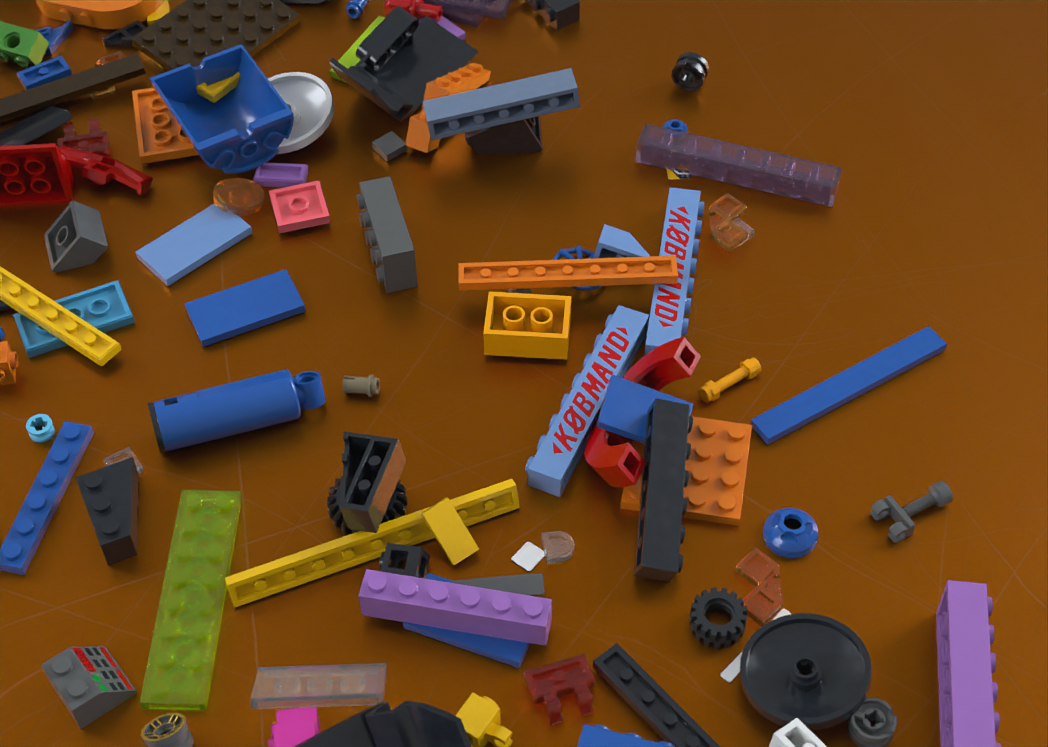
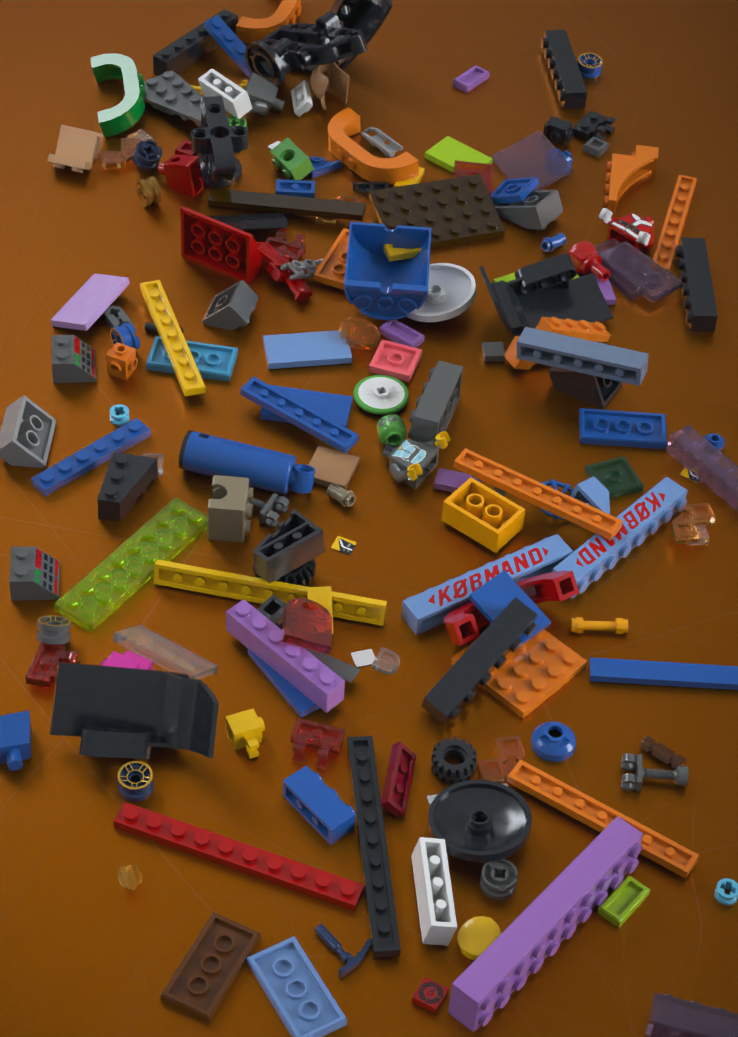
camera: 30 degrees right, 5 degrees down
none -> dark tan piece [208,475,253,542]
none -> blue plate [240,376,359,454]
none -> dark grey bar [249,493,289,528]
none -> light grey piece [280,259,323,280]
none -> clear red tile [282,598,332,655]
none -> medium nougat tile [308,446,360,490]
none -> sticker [331,536,357,554]
none -> white wheel [353,375,409,415]
none -> bright green head [377,414,407,446]
none -> dark red plate [380,742,416,818]
none -> dark grey torso [382,431,451,489]
none -> medium lavender tile [434,468,482,492]
none -> orange plate [507,759,699,878]
none -> blue tile [579,408,667,449]
none -> clear green tile [584,456,644,500]
none -> lime tile [598,875,650,928]
none -> reddish brown axle [640,736,687,769]

